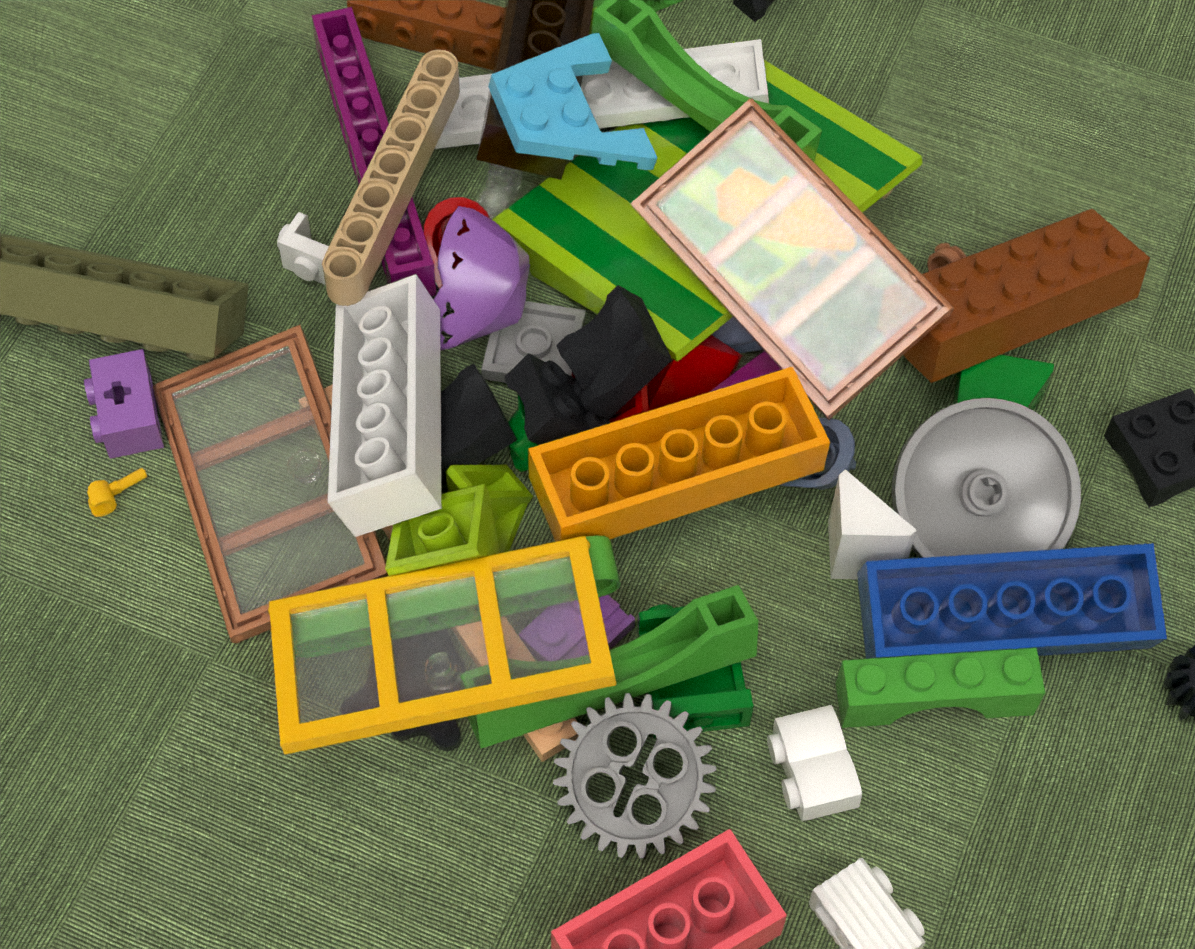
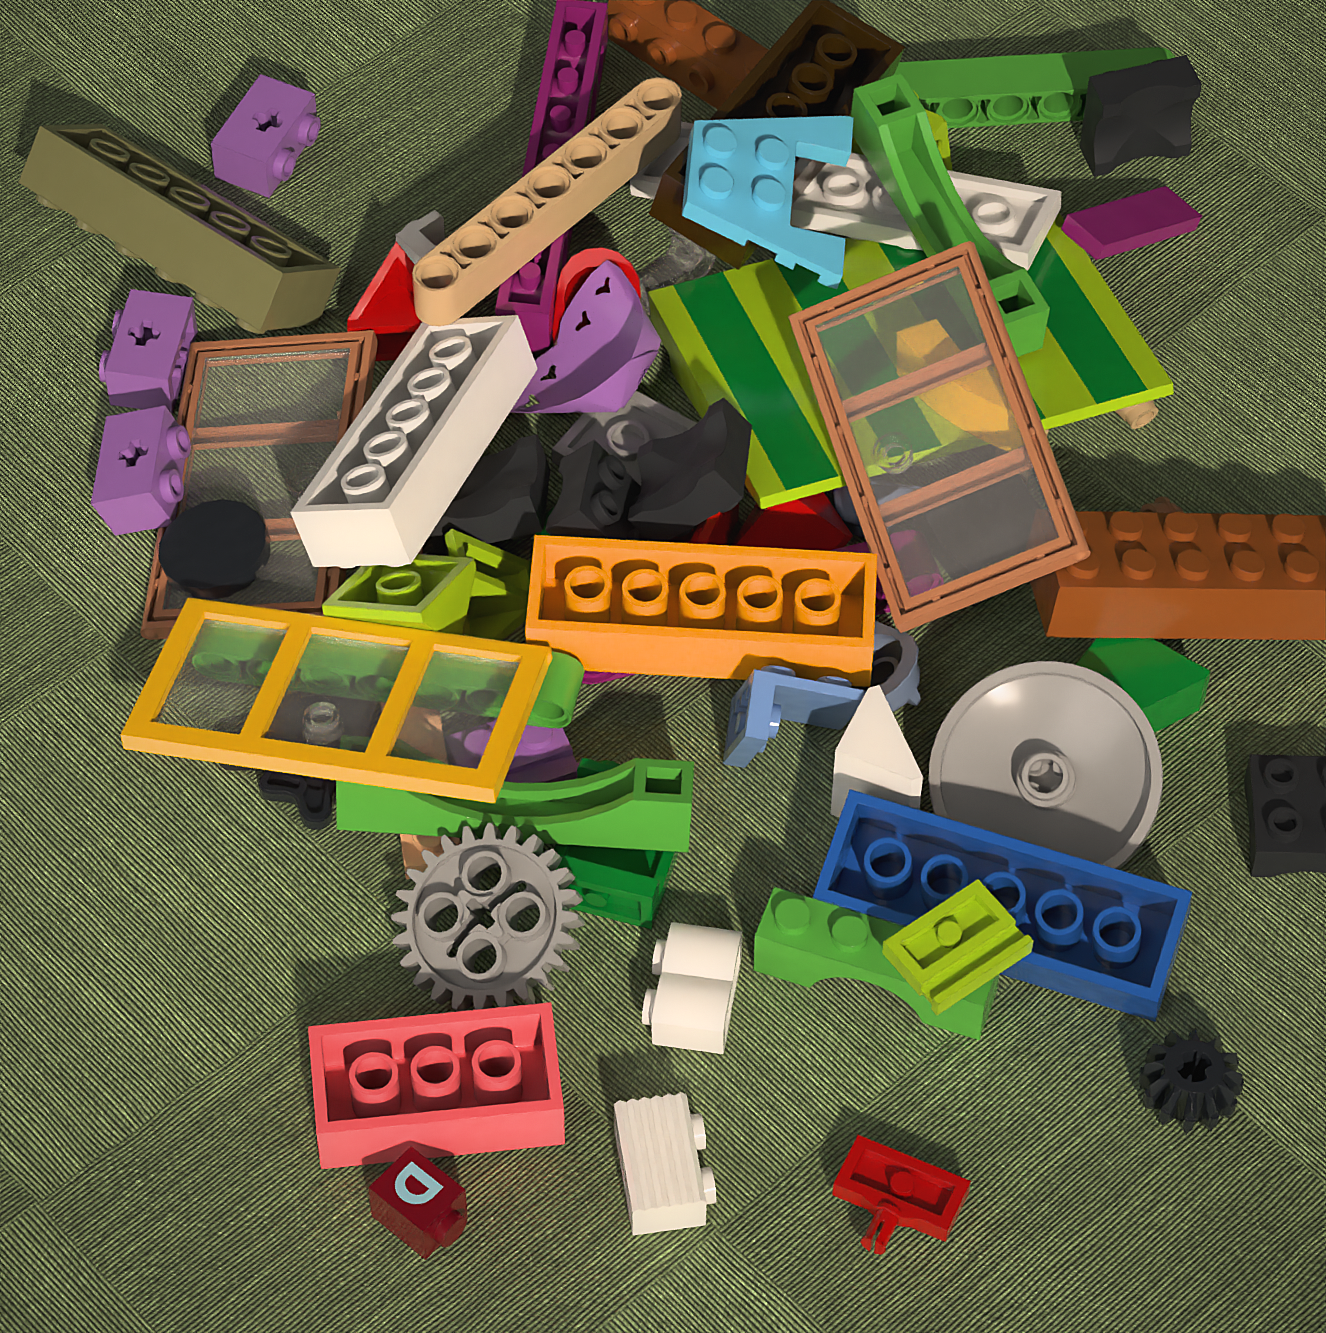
camera: 25 degrees right, 5 degrees down
yellow hand [87,468,147,517] -> none
none -> medium lavender brick [91,405,191,536]
none -> black tile [159,499,271,600]
none -> medium lavender brick [211,74,321,198]
none -> red slope [347,241,422,361]
none -> medium blue bracket [722,666,866,768]
none -> red plate [832,1135,971,1255]
none -> lime plate [882,879,1034,1015]
none -> magenta tile [1061,186,1202,260]

